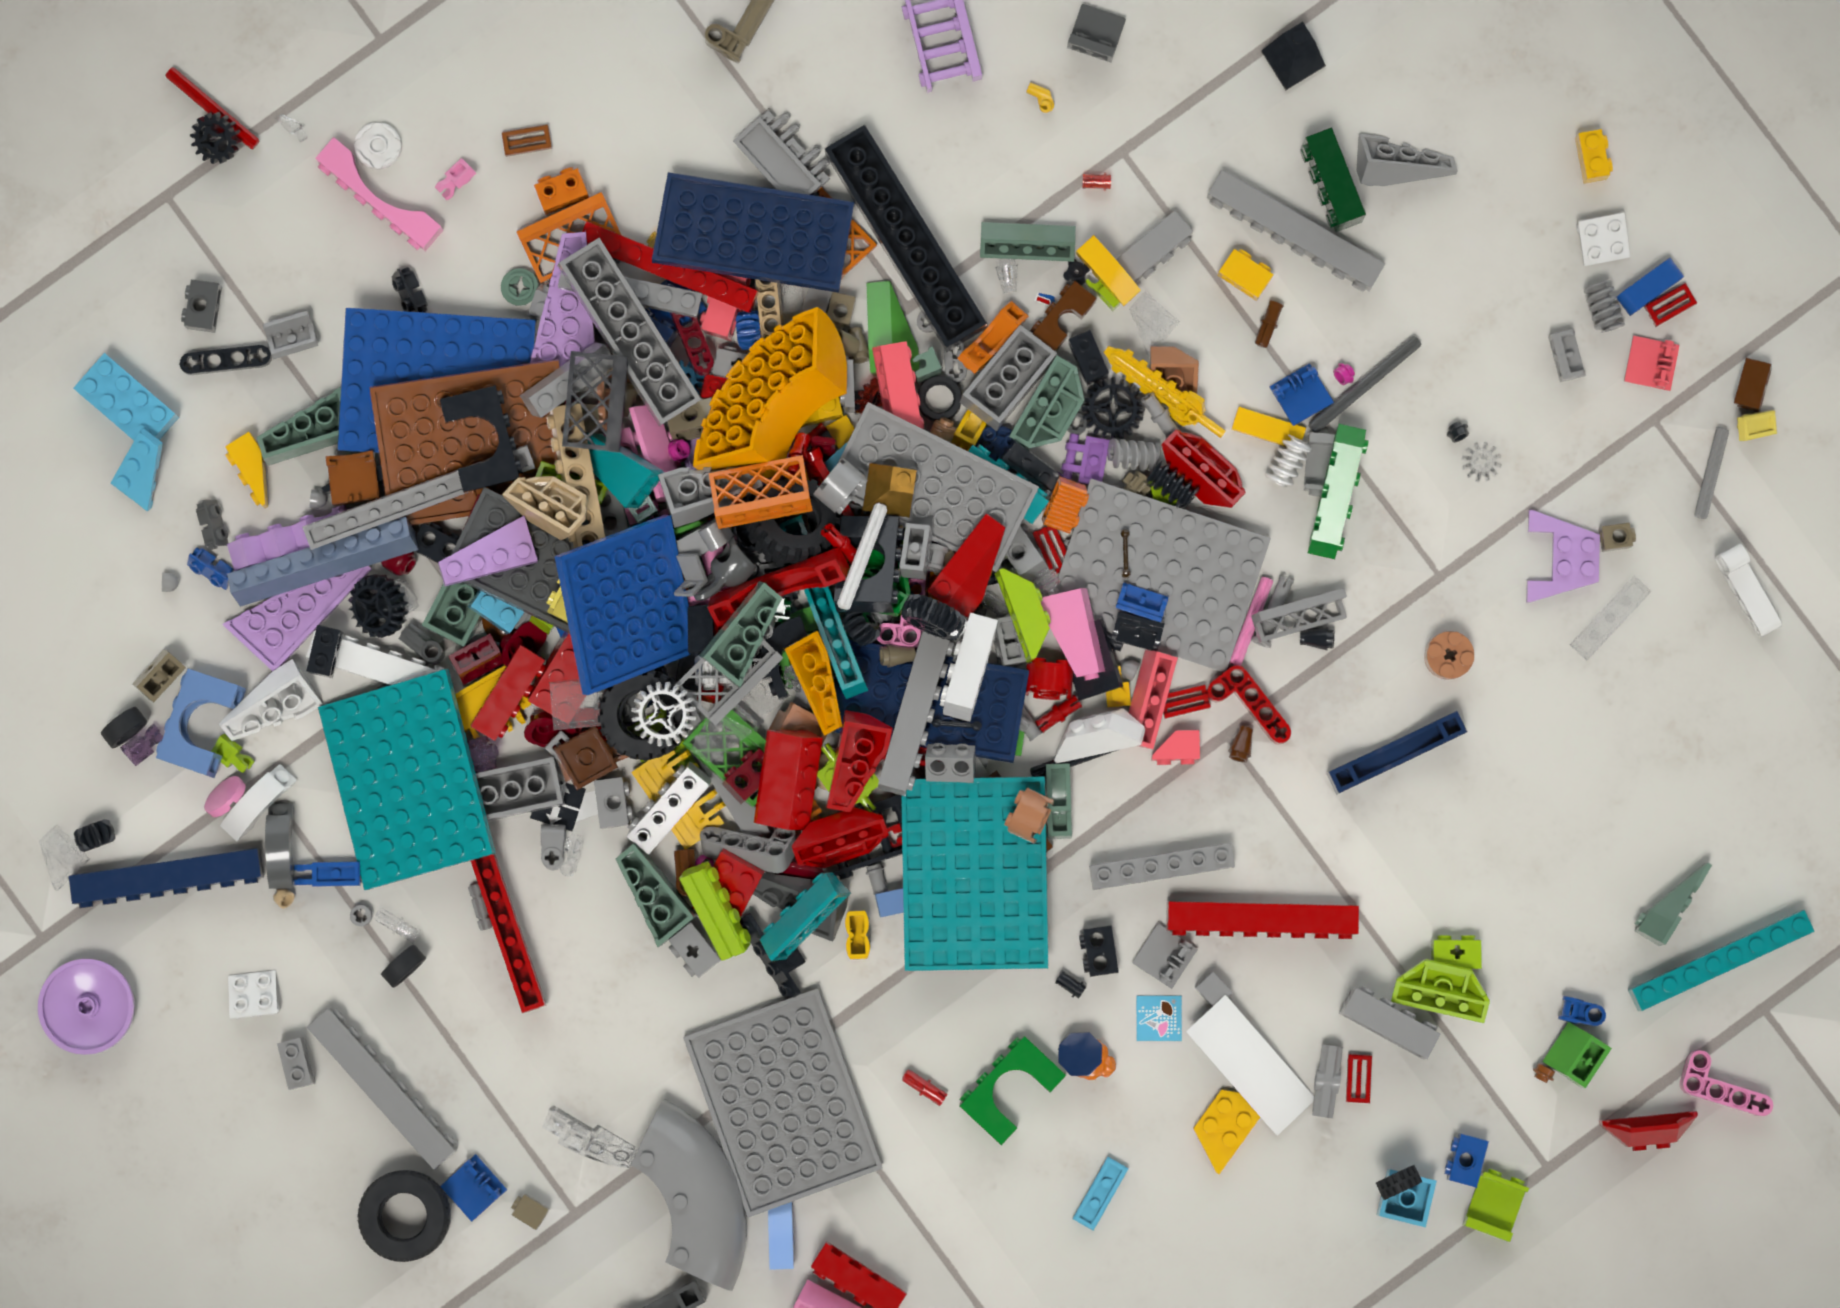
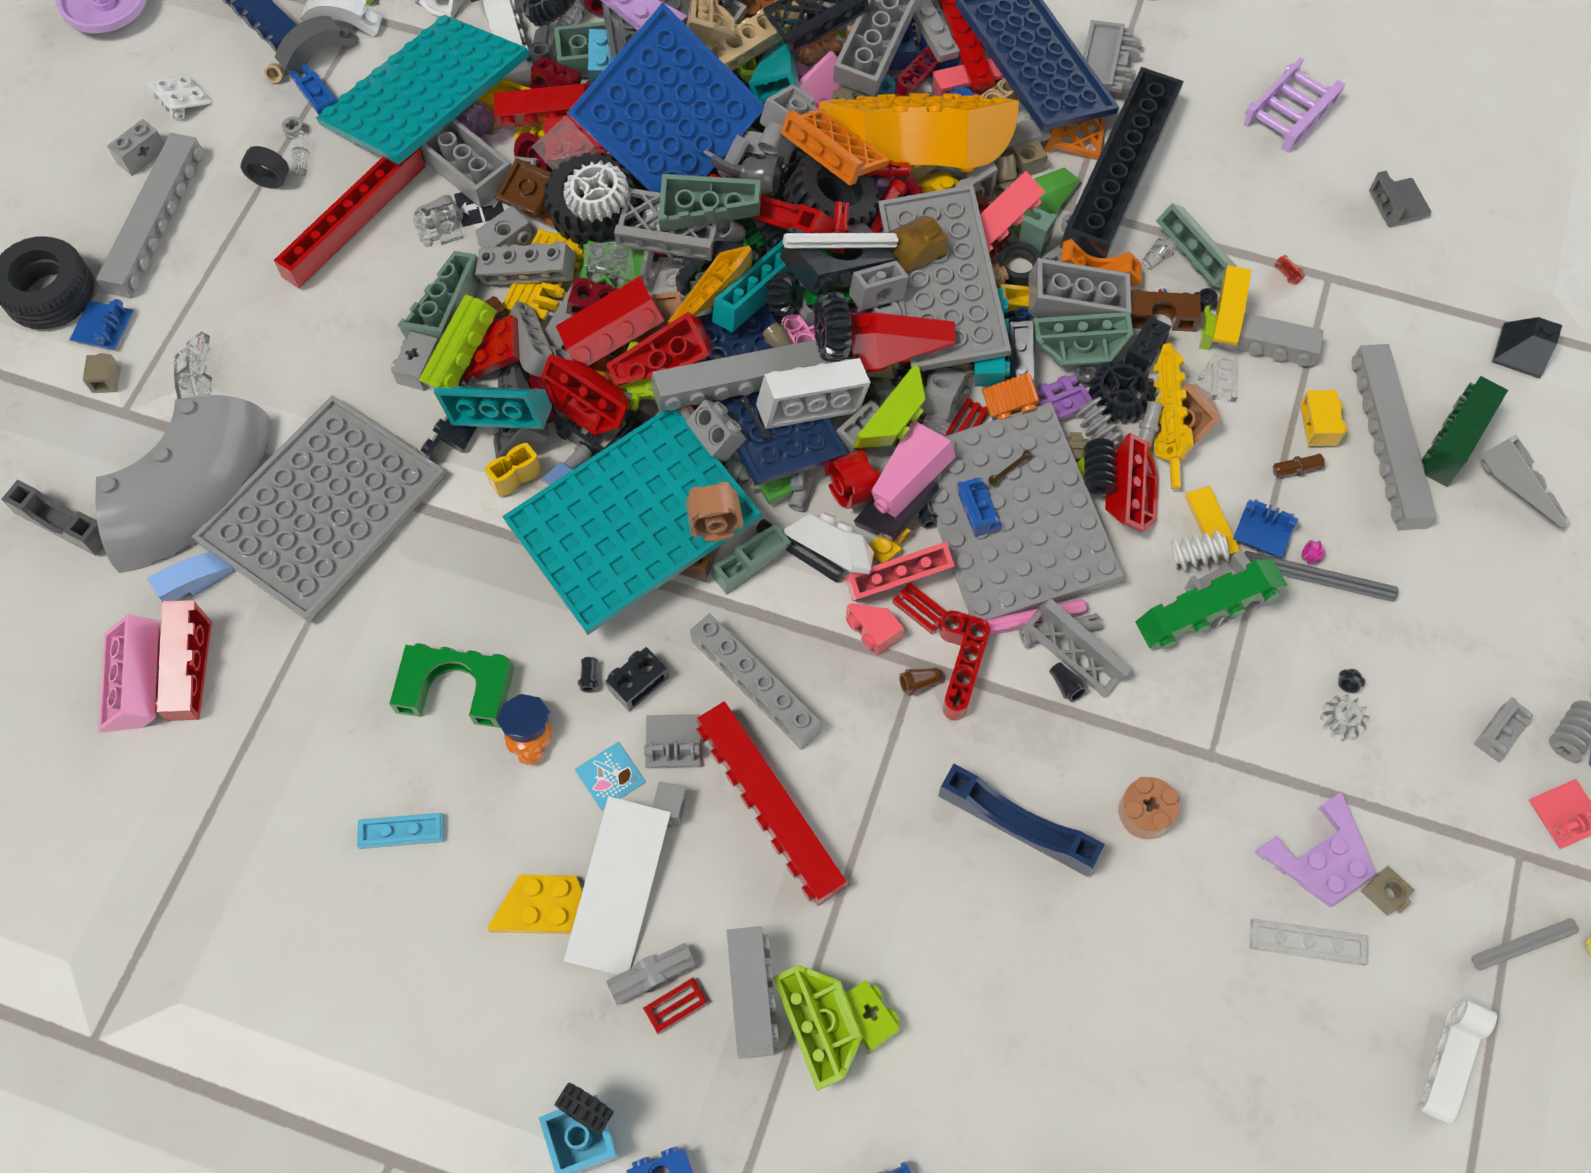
camera: 55 degrees right, 20 degrees down
light grey brick [813,458,868,514] -> none
red axle [902,1069,948,1107] -> none
yellow arm [1026,82,1054,113] -> none
red pin [1035,695,1082,733] -> none
black hinge [1111,612,1164,651] -> none
light grey hinge [1121,660,1140,681] -> none

